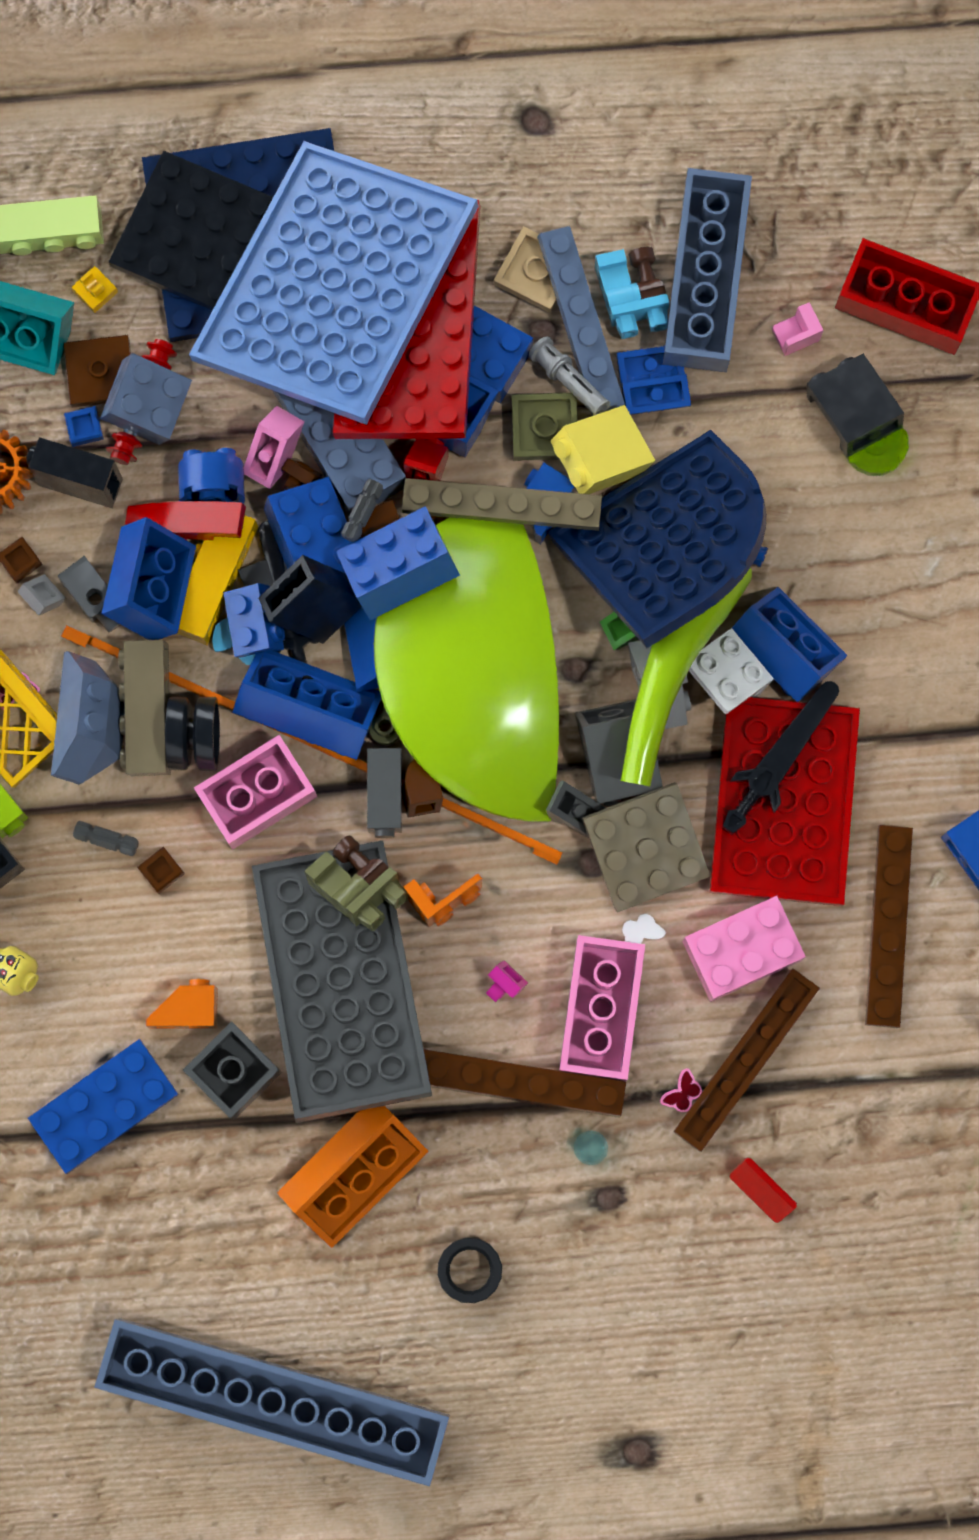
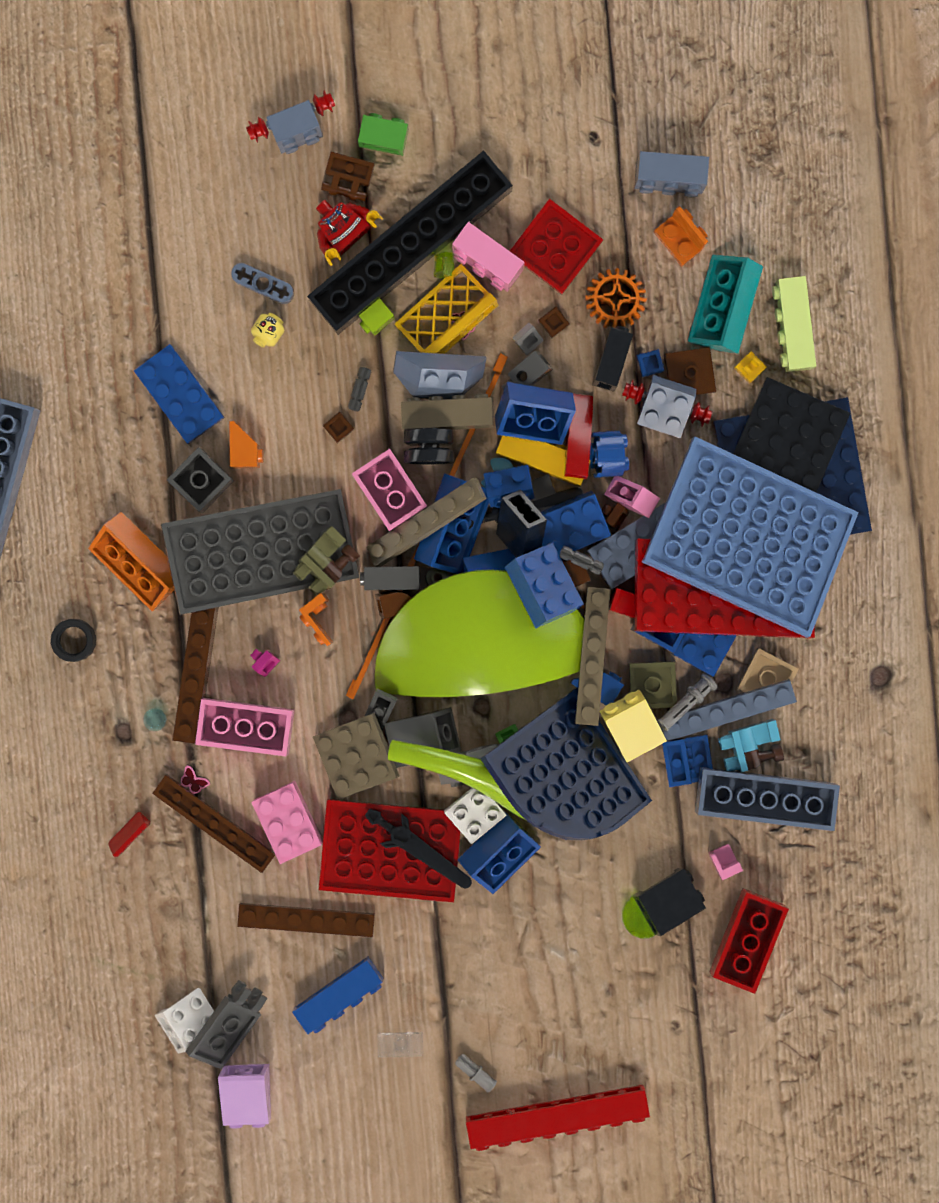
camera: 90 degrees right, 10 degrees up
white sticker [622,914,666,944] -> none
none -> dark tan plate [367,478,487,567]

